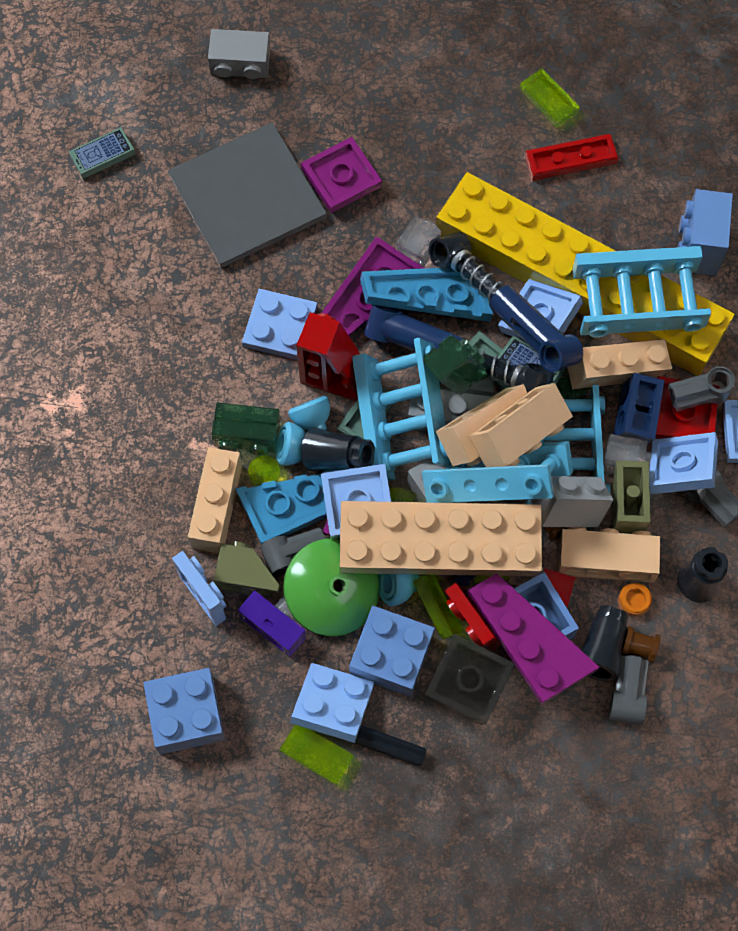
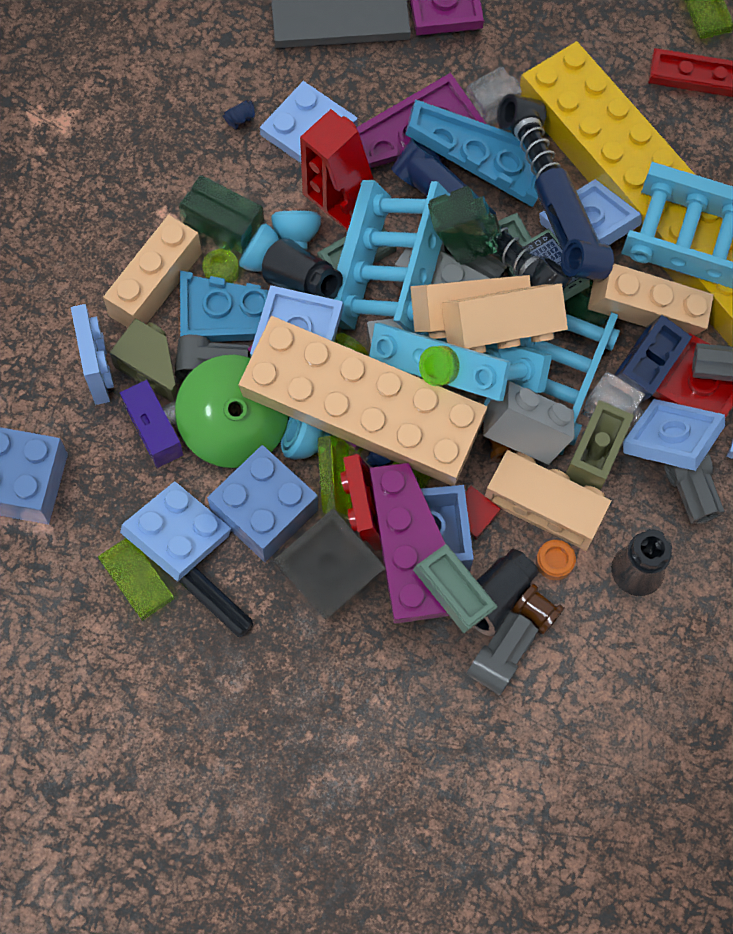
camera: 20 degrees right, 0 degrees up
none -> dark blue piece [222,100,255,130]
none -> sand green tile [413,544,498,633]
none -> clear neon green tile [419,345,460,386]

